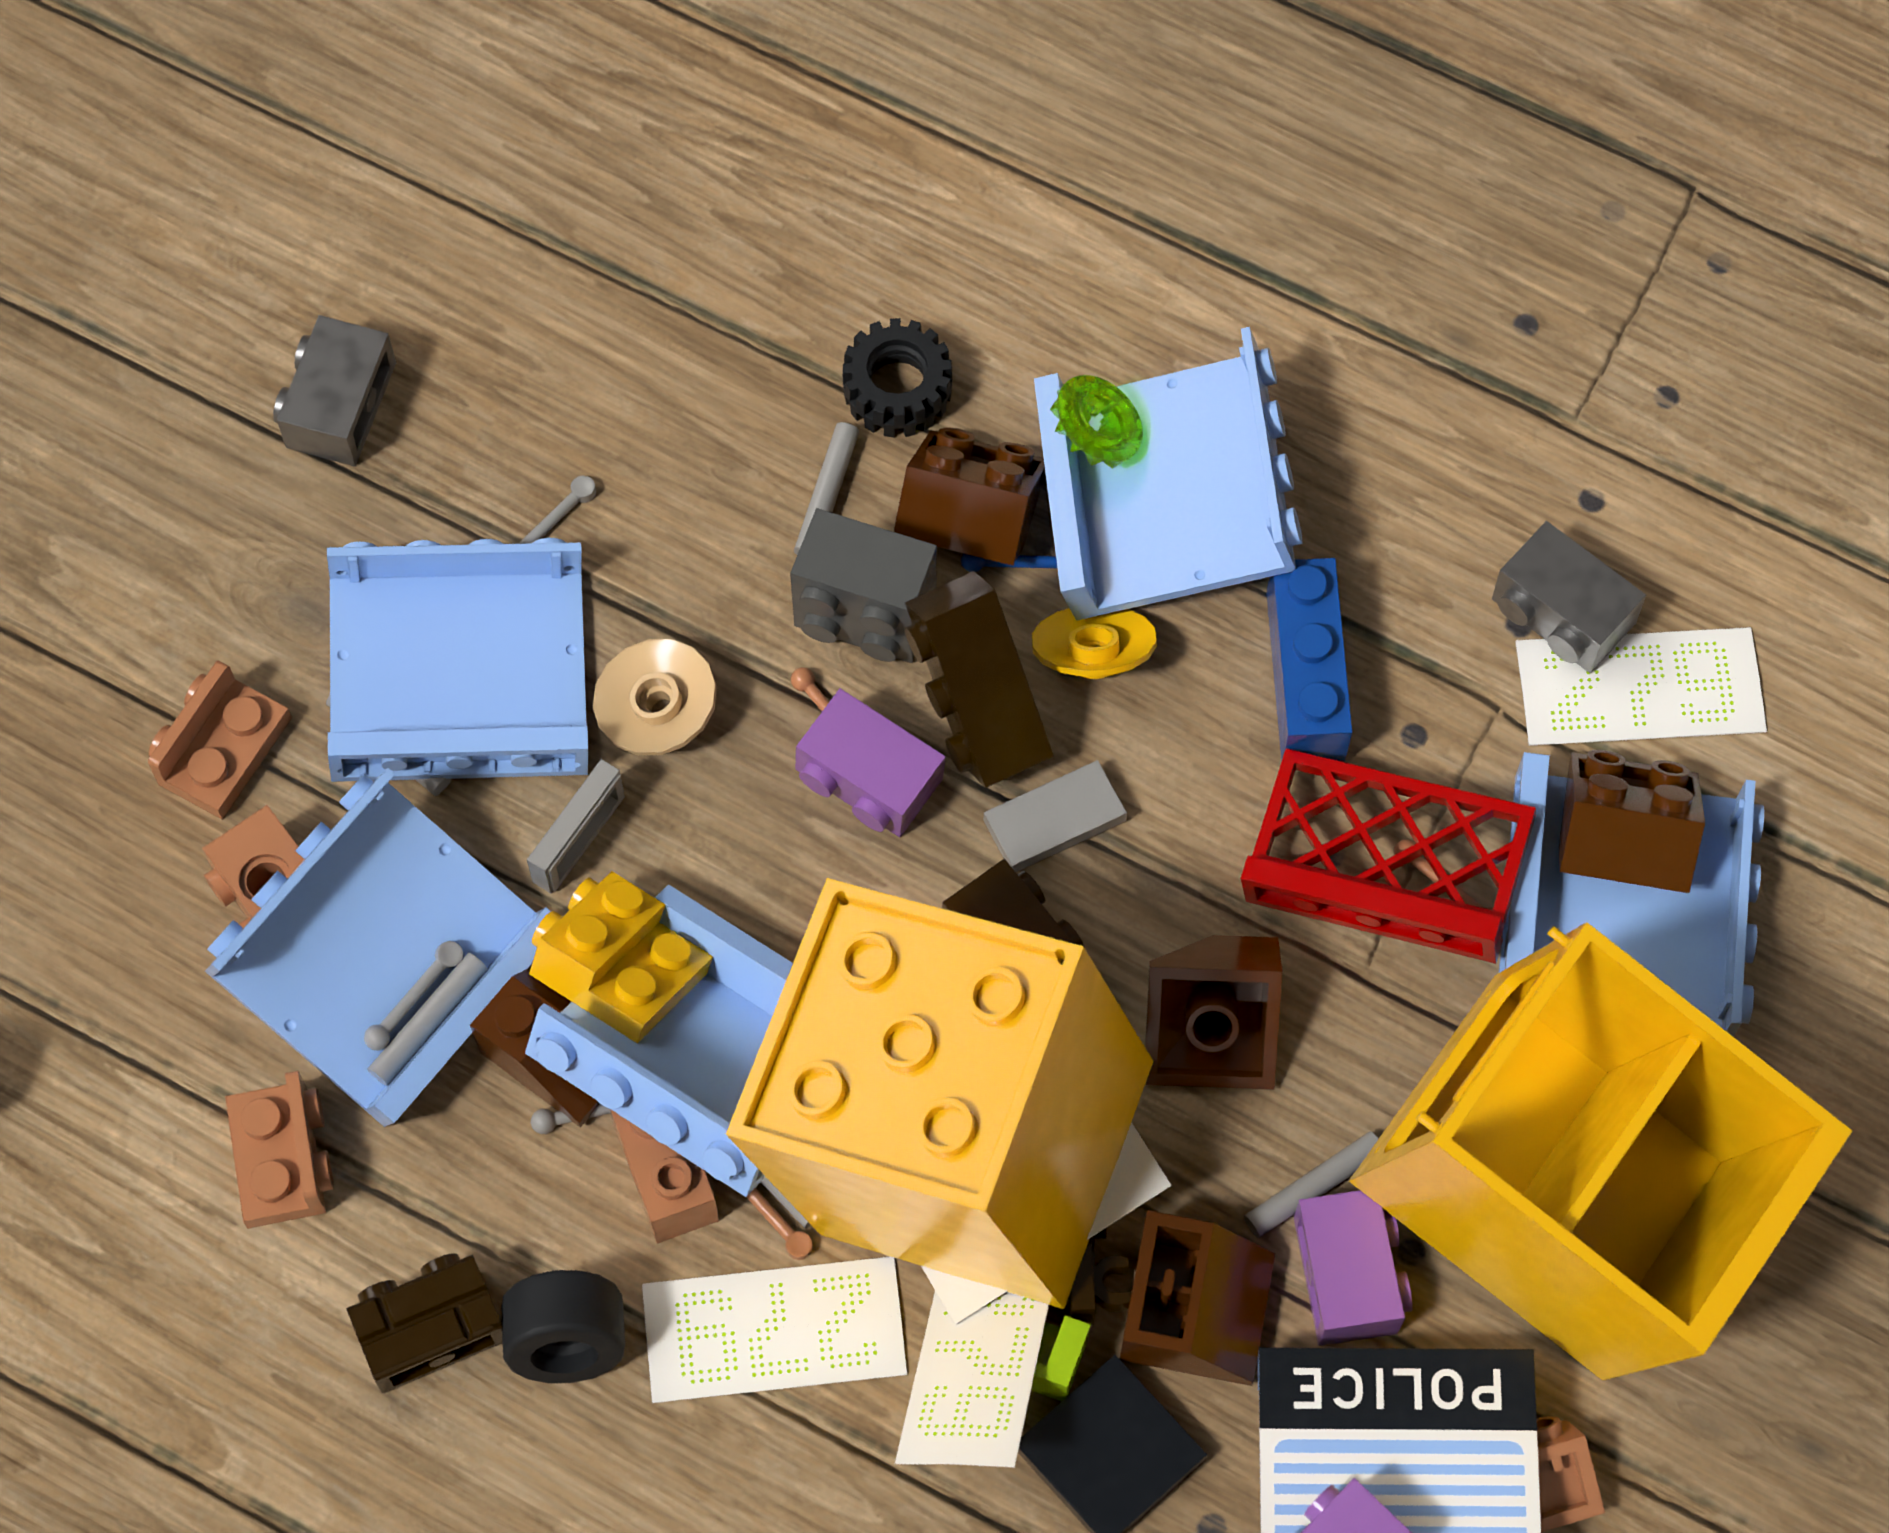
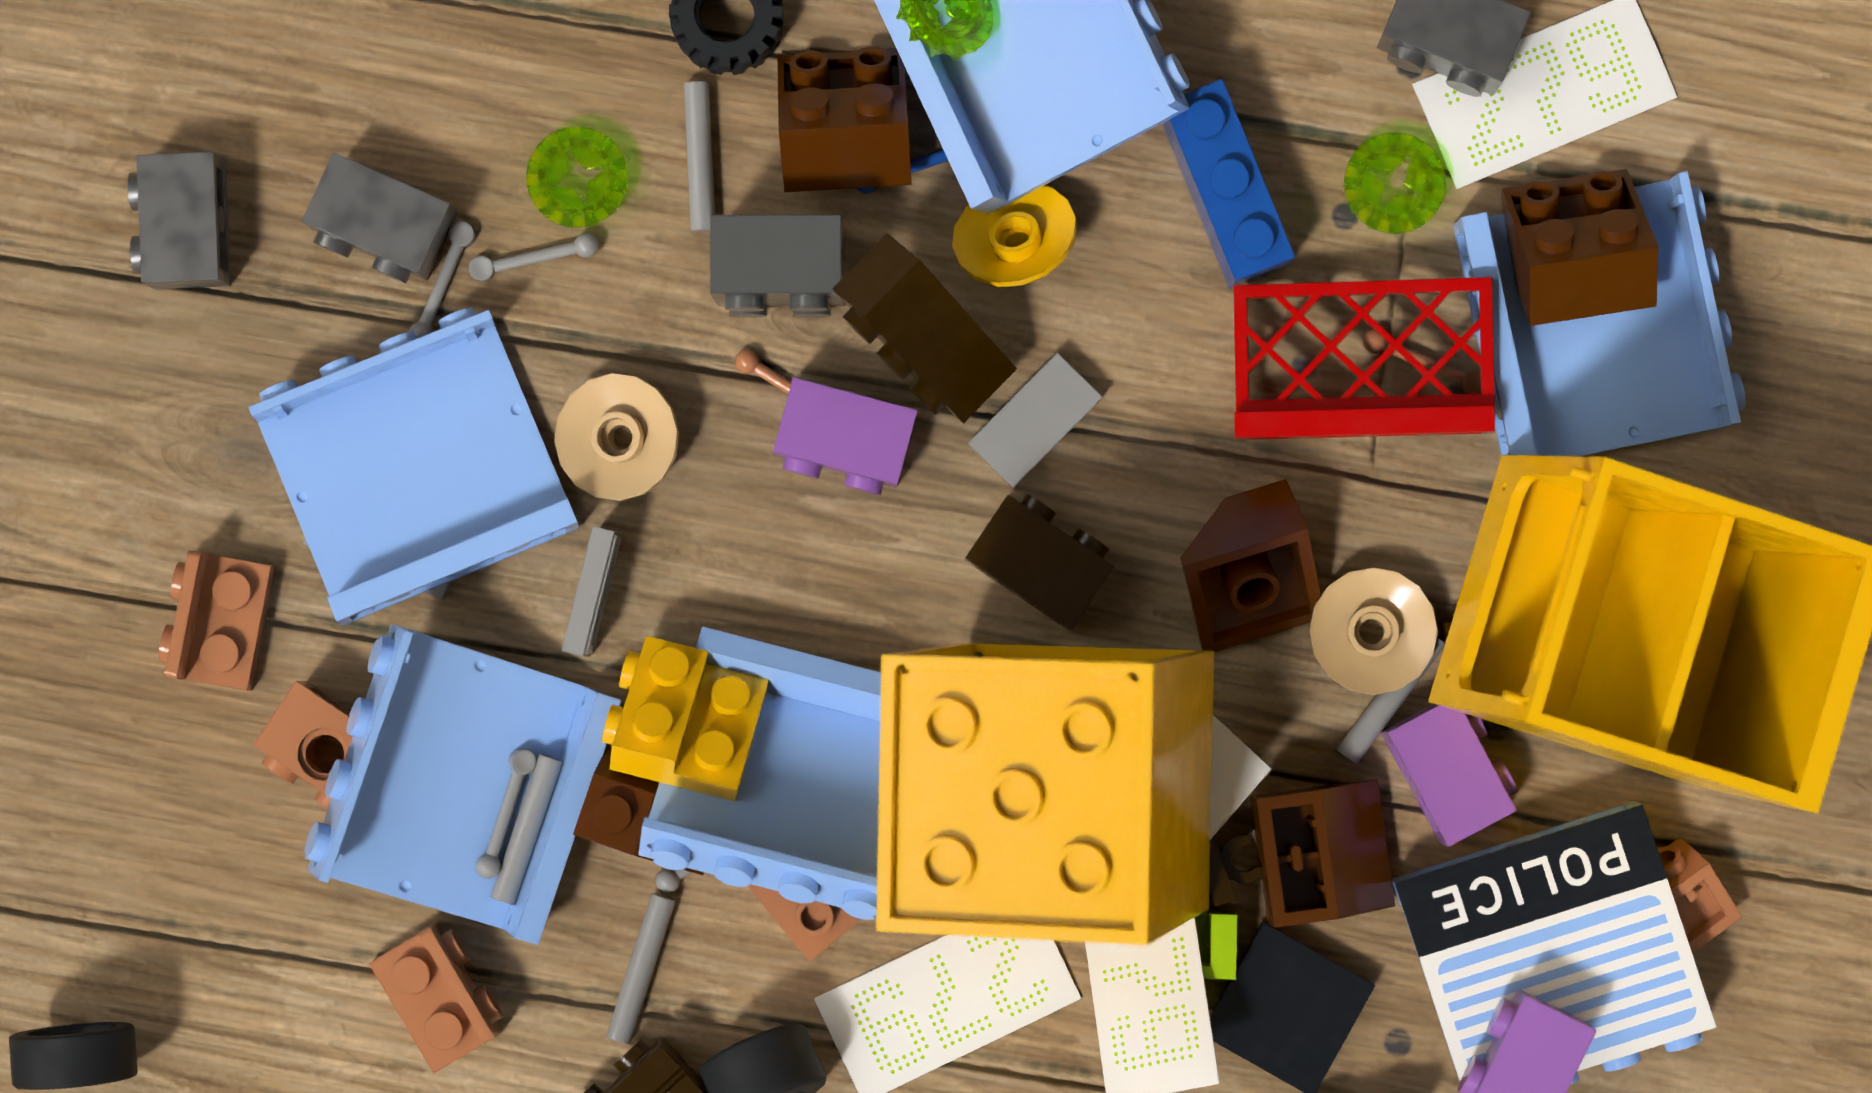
camera: 15 degrees left, 20 degrees up
none -> flat silver brick [301,152,458,284]
none -> light grey hinge [469,233,599,282]
none -> clear neon green gear [526,127,628,228]
none -> light grey piece [606,893,676,1044]
none -> tan dish [1309,567,1438,695]
none -> clear neon green gear [1342,132,1446,235]

